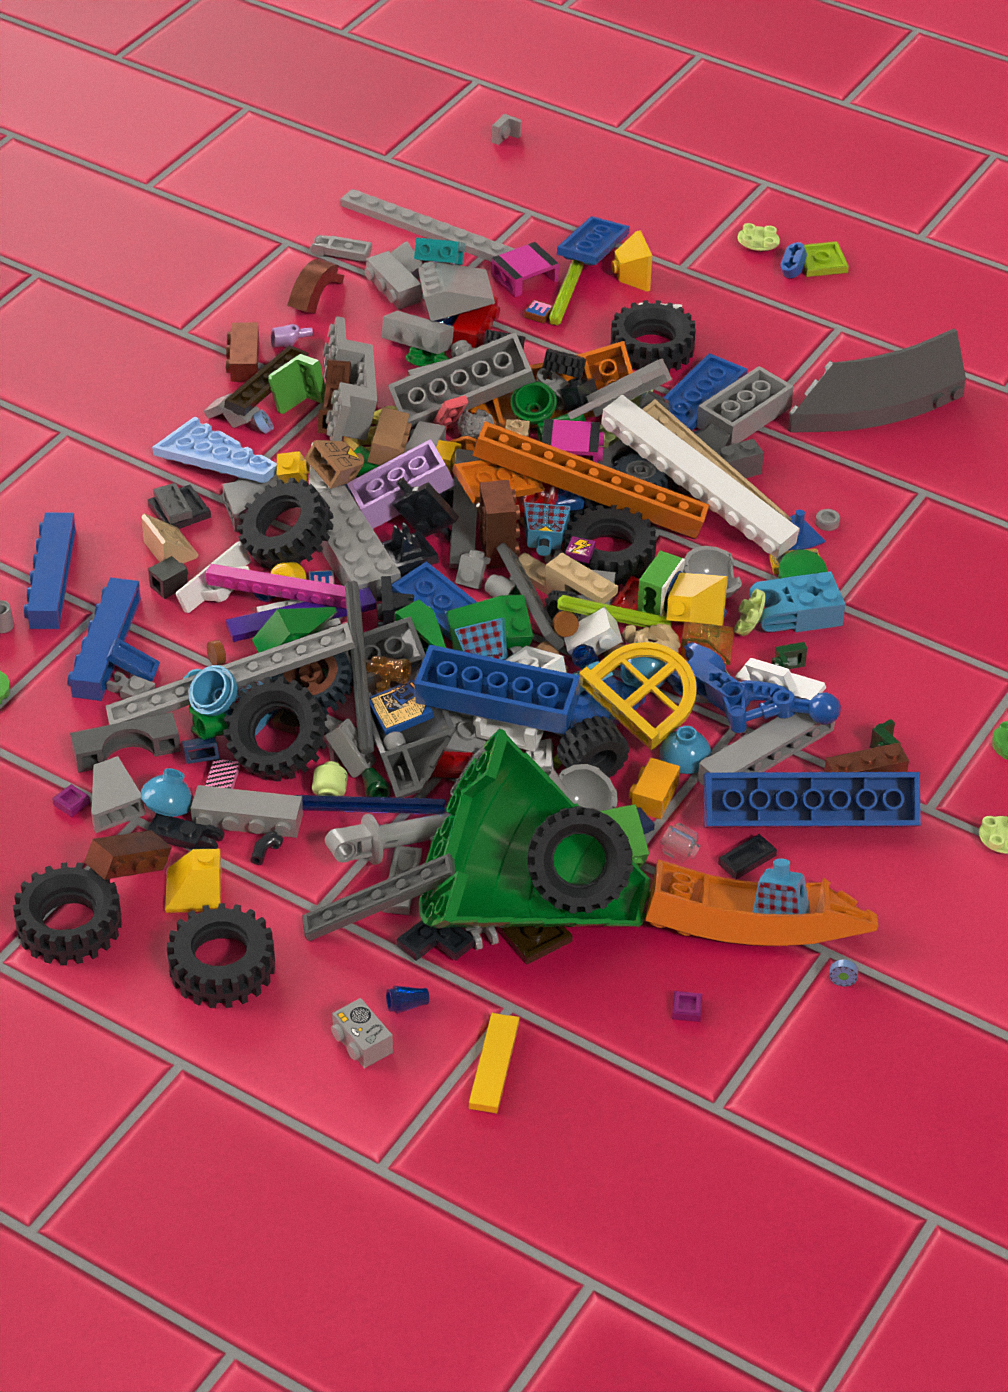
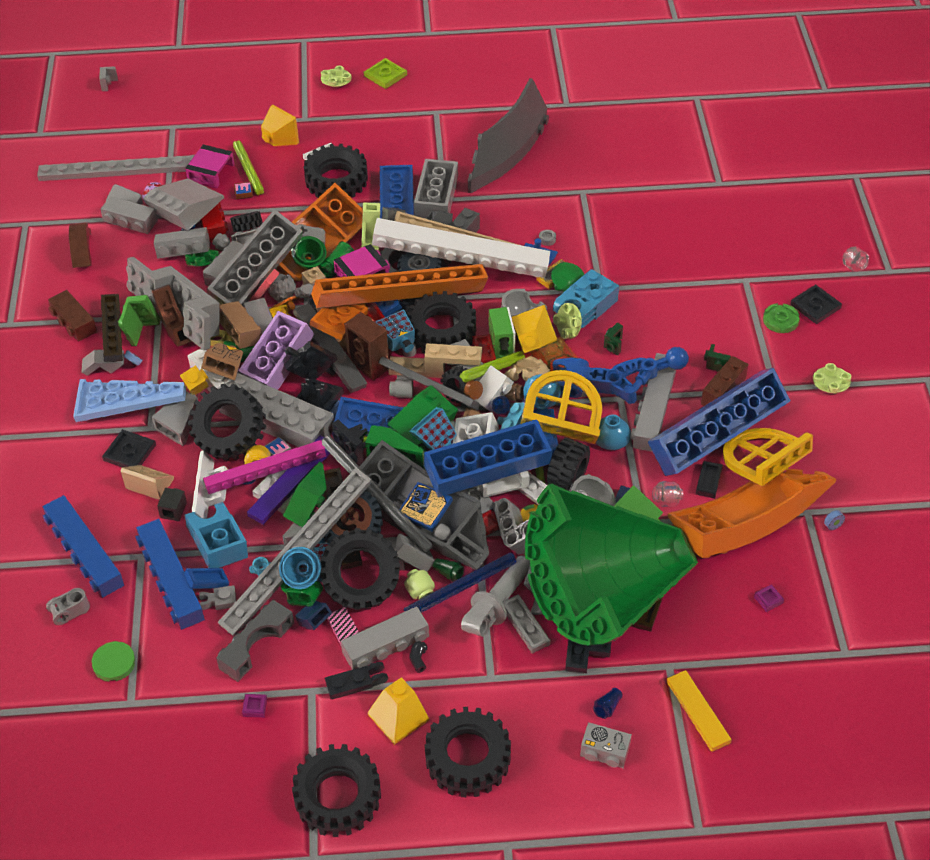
camera: 35 degrees left, 5 degrees up
copper brick [84,830,172,880] -> none
light grey slope [91,756,145,833] -> none
dark azure piece [141,768,193,817] -> none
dark grey plate [153,483,192,524] -> none
dark orange tile [207,640,226,665] -> none
lavender piece [271,324,313,348] -> none
dark grey tile [302,853,456,941] -> none
light grey hinge [310,235,372,262] -> none
clear orange piece [366,656,411,692] -> none
teal panel [414,237,466,265] -> none
light grey bracket [455,550,491,589] -> none
black tyre [527,806,633,914] -> none
black tyre [542,349,586,377] -> none
blue plate [557,216,630,265] -> none
black brick [560,378,597,410] -> none
magenta tile [565,536,596,563] -> none
light grey fence [568,358,672,420] -> none
light orange brick [629,758,680,820] -> none
white bracket [735,658,826,700] -> none
dark azure torso [753,858,810,914] -> none
blue beam [781,242,807,278] -> none
none -> dark azure brick [185,502,248,568]
none -> yellow window [723,428,813,486]

